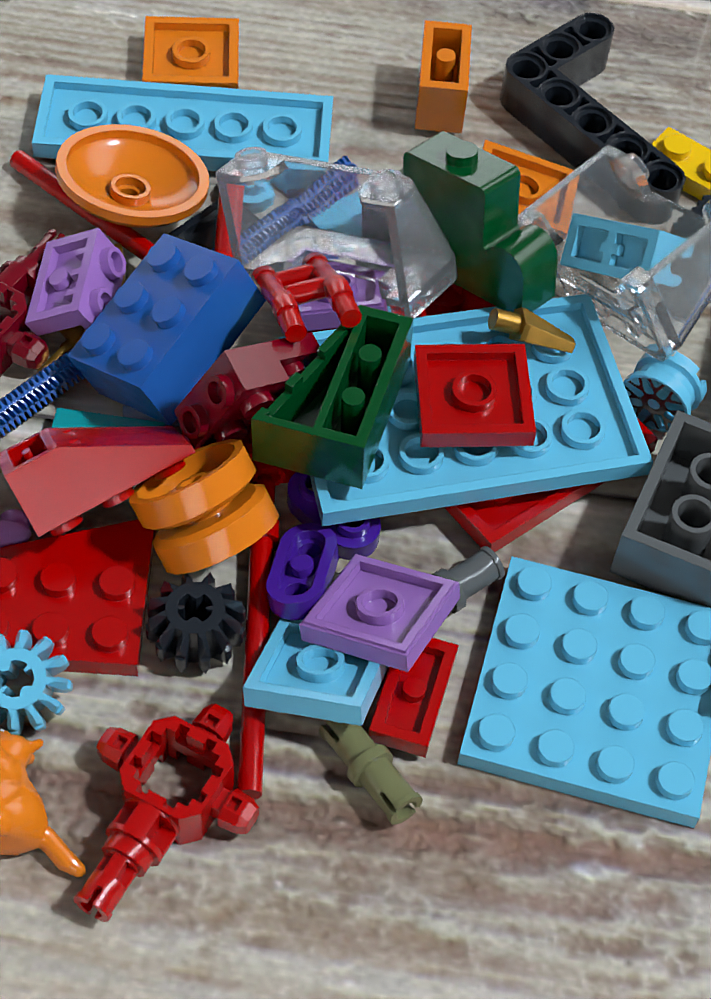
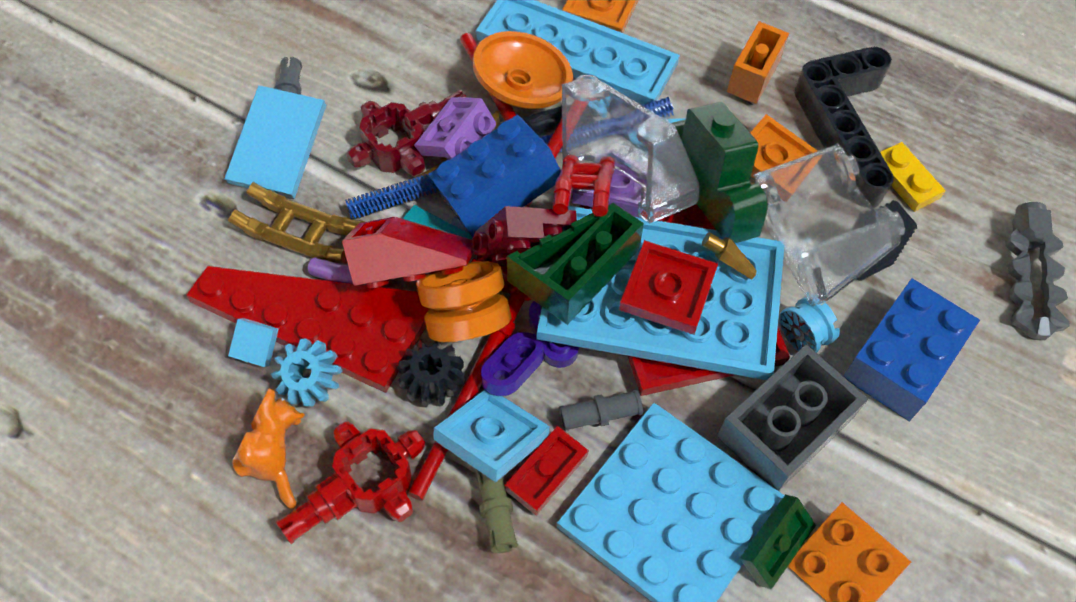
camera: 25 degrees right, 5 degrees up
medium lavender tile [299,554,460,672] -> none
medium azure hinge [560,213,692,286] -> none

